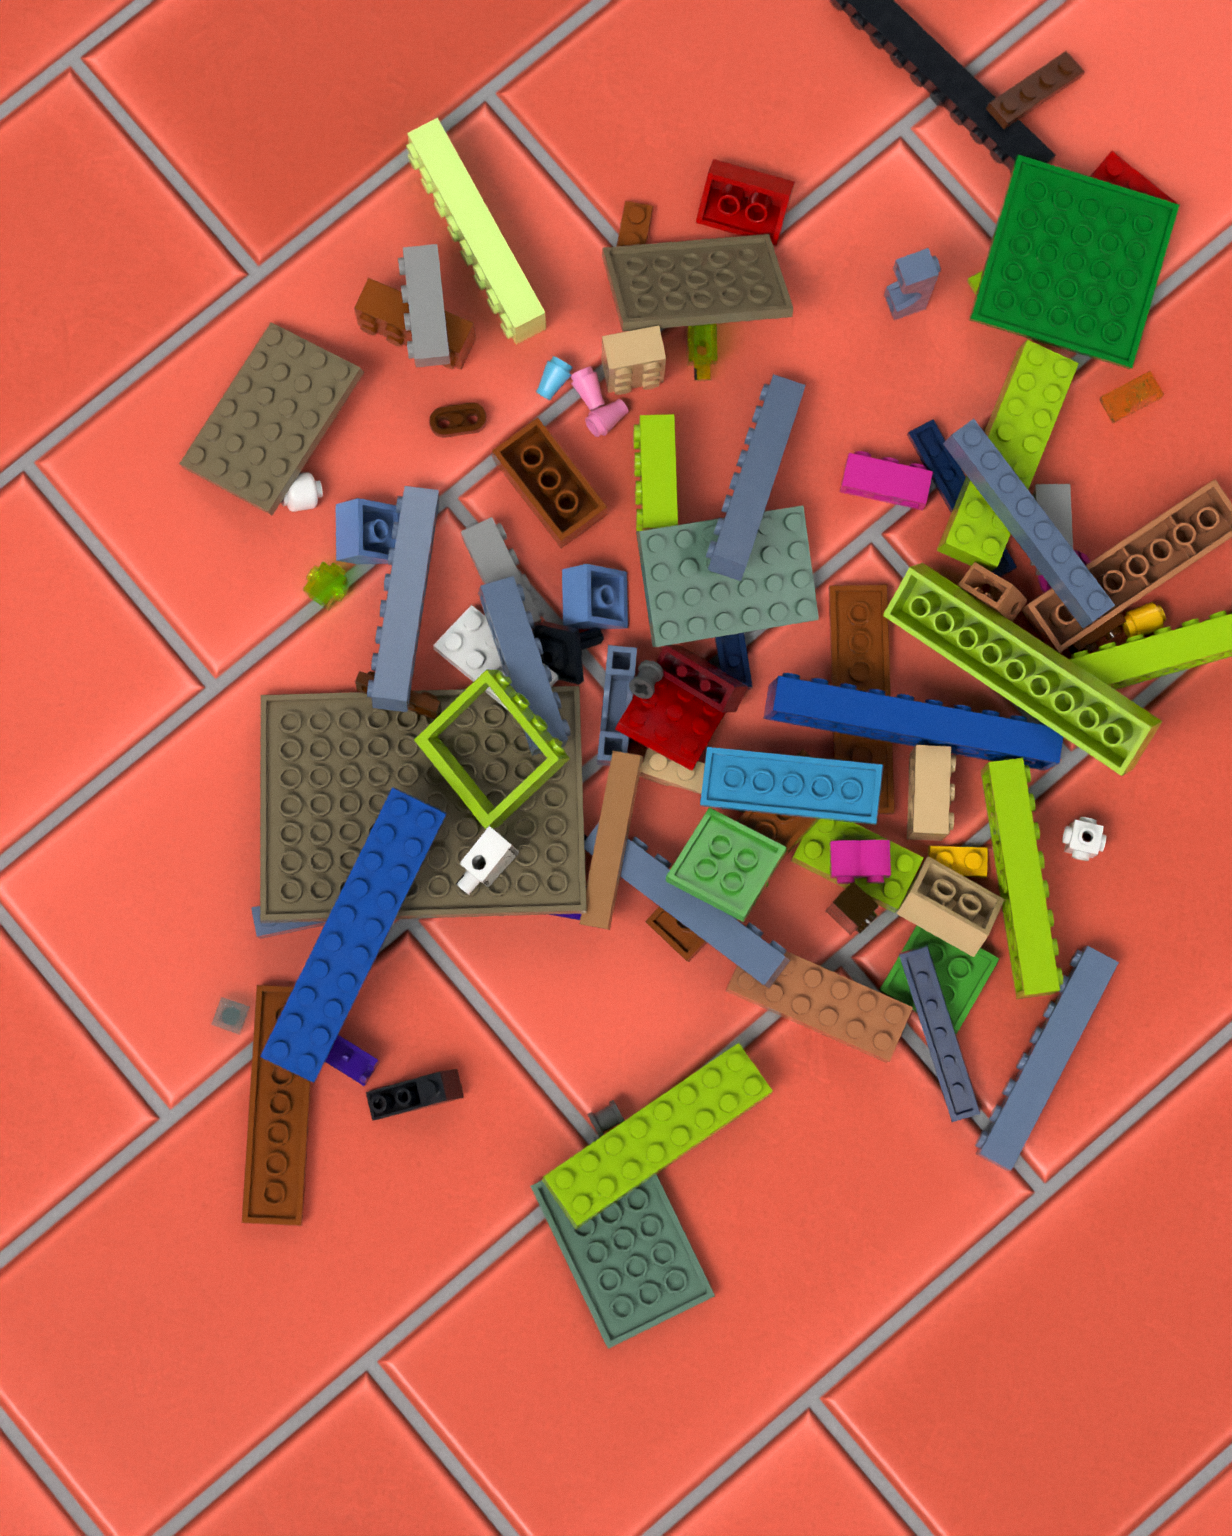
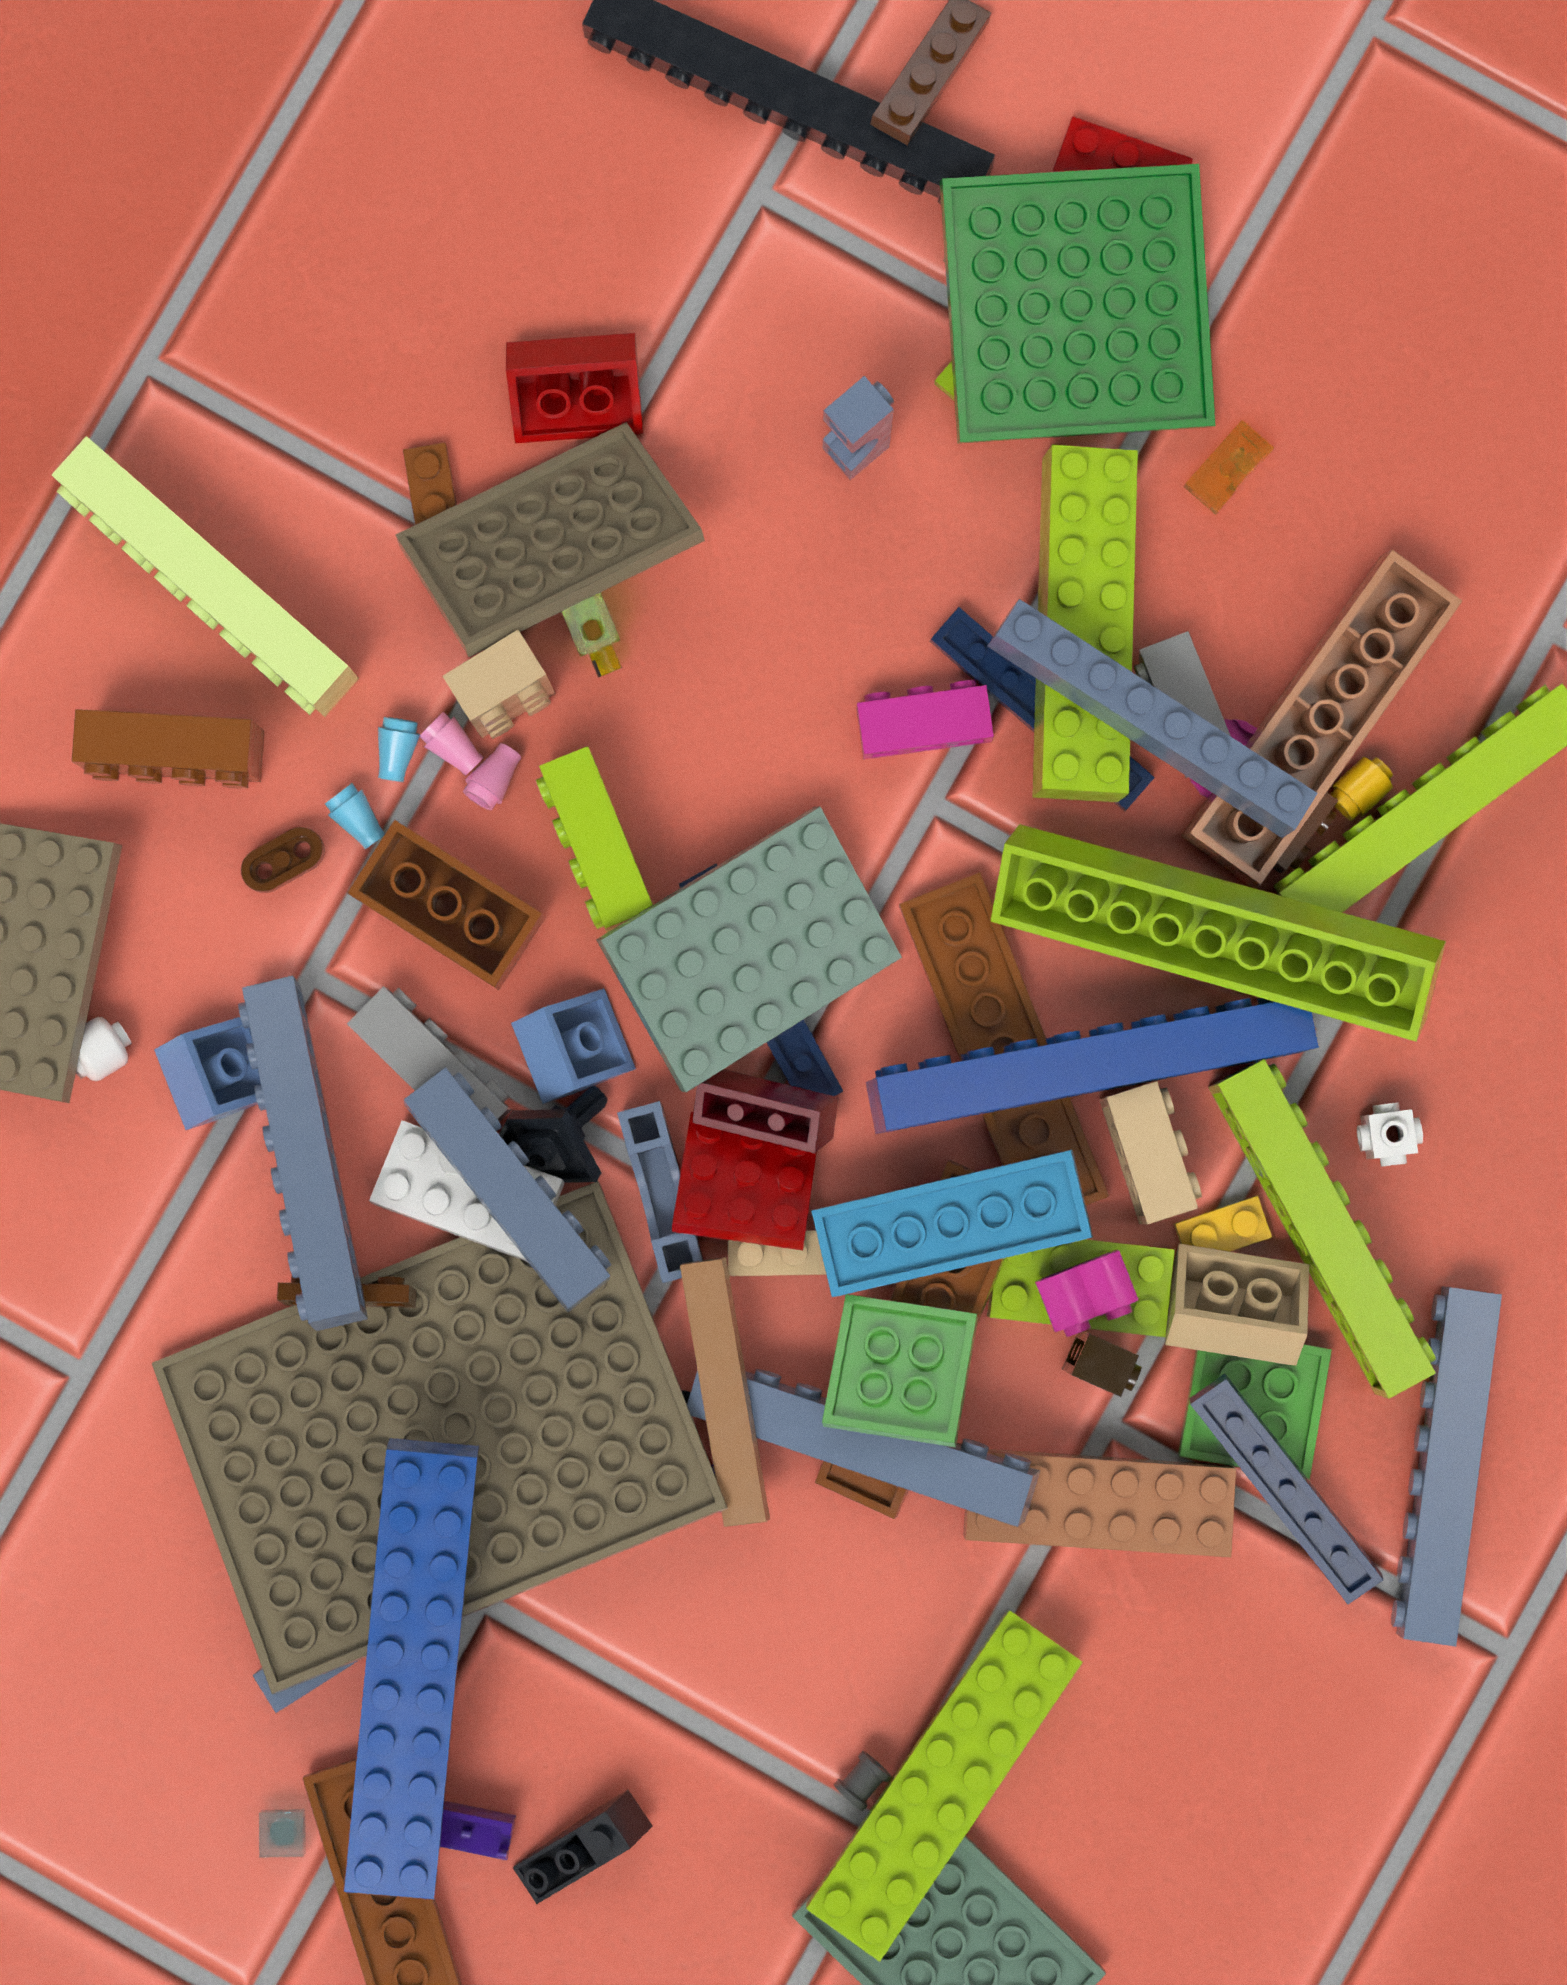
camera: 10 degrees left, 5 degrees up
clear neon green brick [303,561,349,611] -> none
light grey brick [398,244,450,367] -> none
lime window [414,670,570,829] -> none
white torso [456,826,520,895] -> none
dark grey bush [629,660,664,699] -> none
sand blue brick [706,374,806,581] -> none
nougat torso [958,562,1027,622] -> none
none -> medium azure cone [325,783,385,849]

